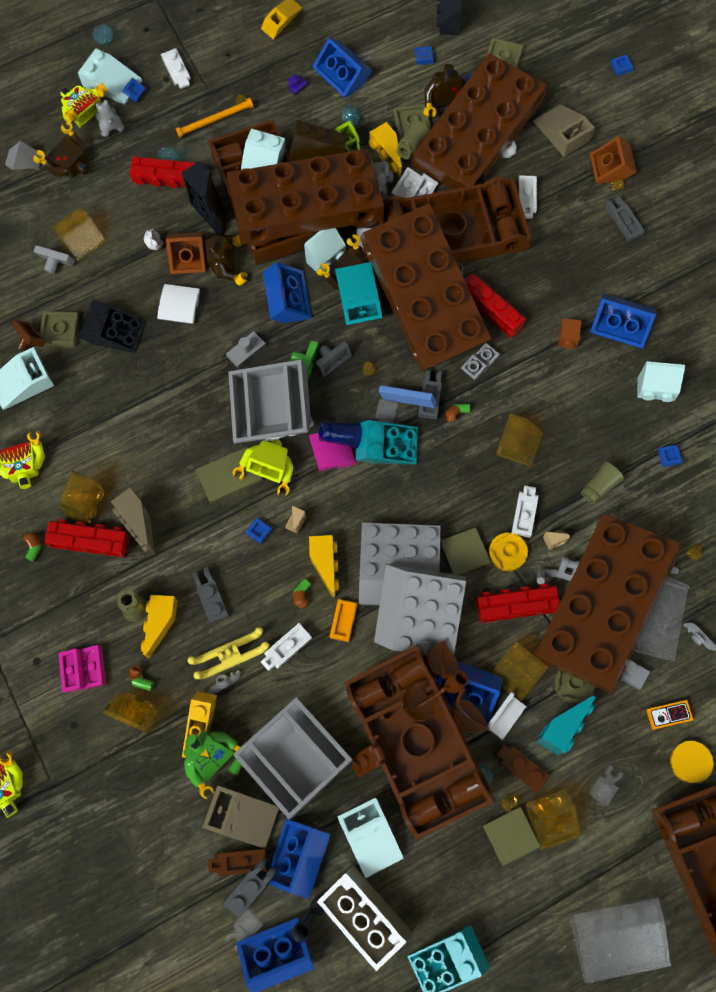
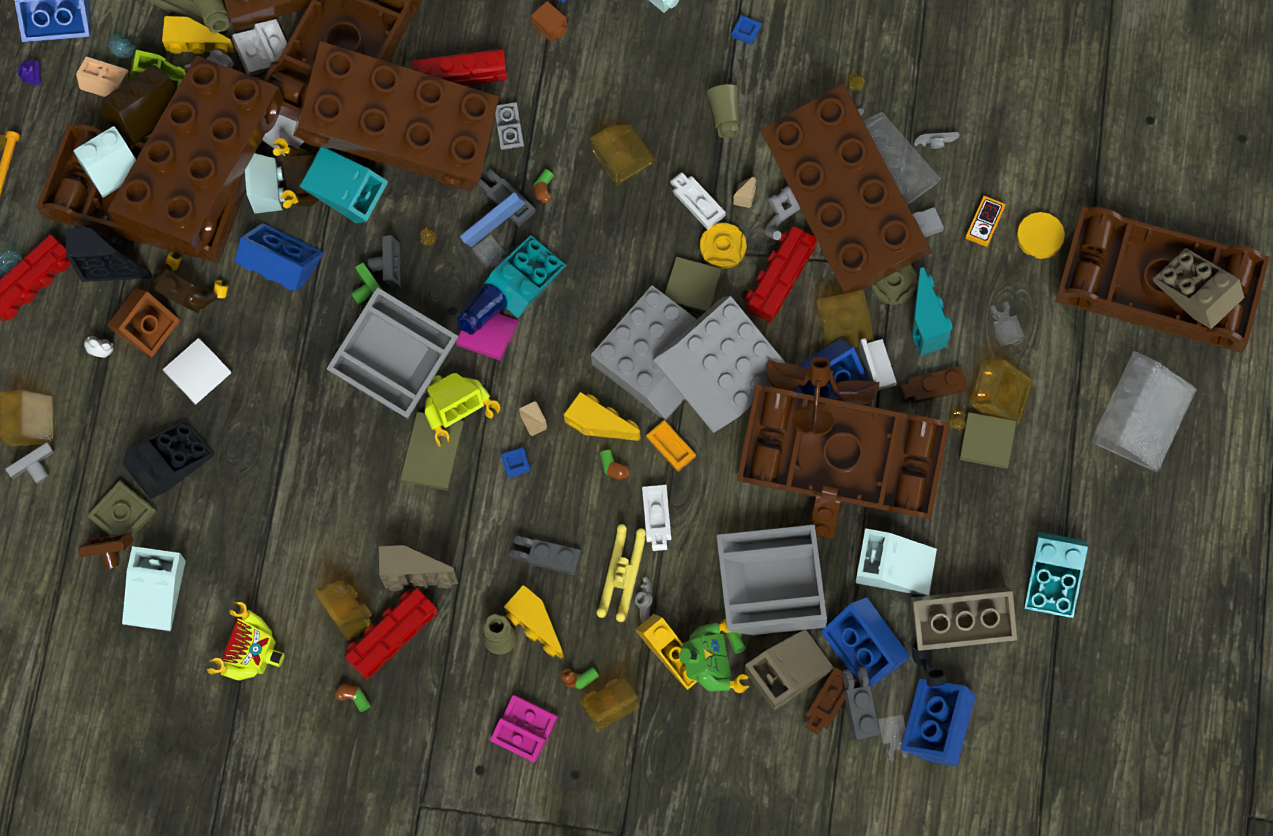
camera: 50 degrees left, 0 degrees up
light grey tile [226,331,266,369] -> none
none -> light nougat hinge [76,57,129,97]

